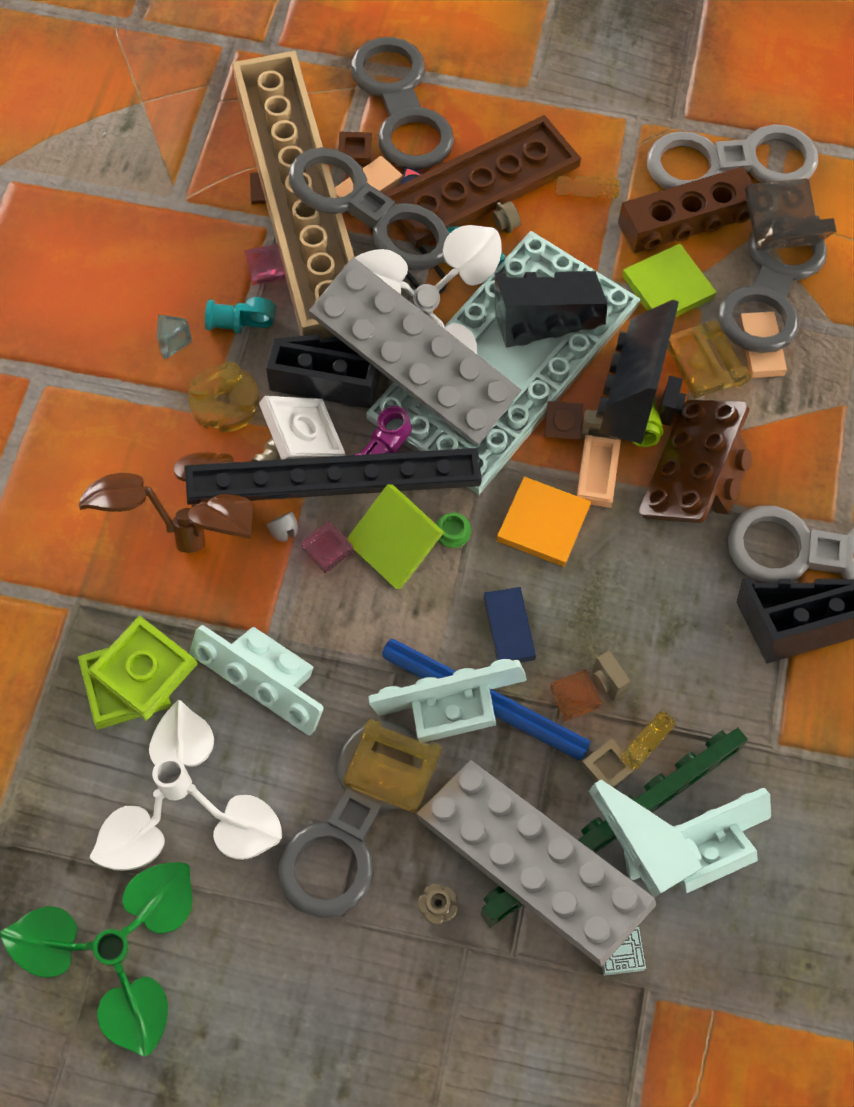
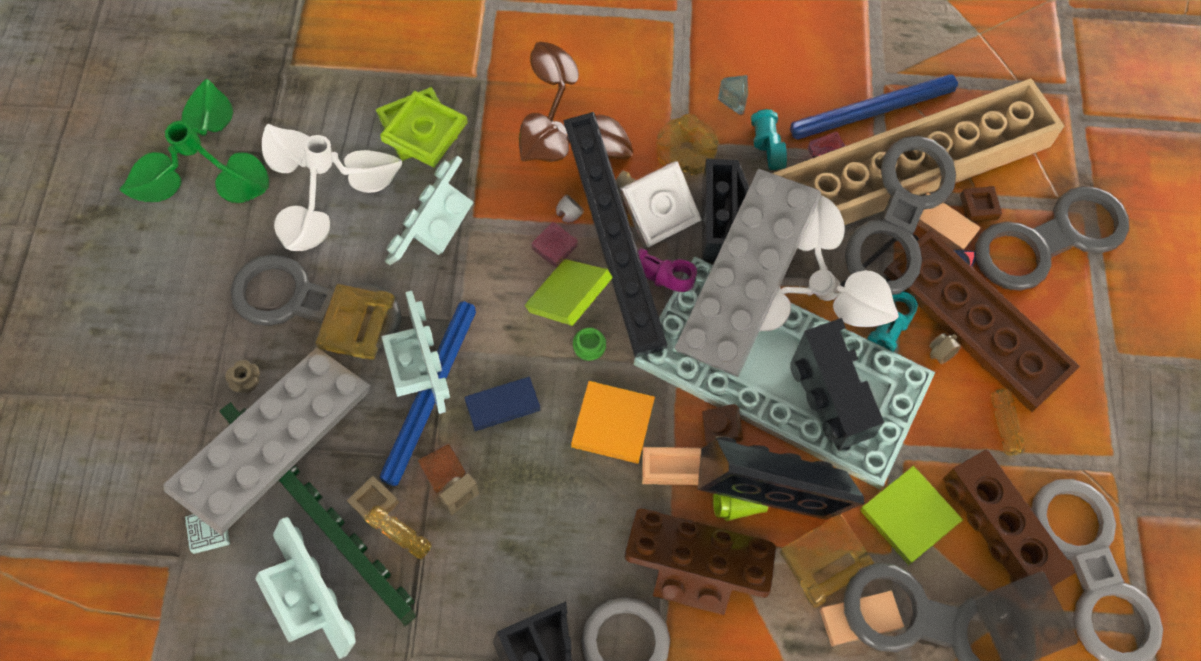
camera: 80 degrees right, 0 degrees up
light aqua slope [589,780,703,898] -> none
black plate [659,376,686,426] -> none
none -> blue axle [790,74,958,139]

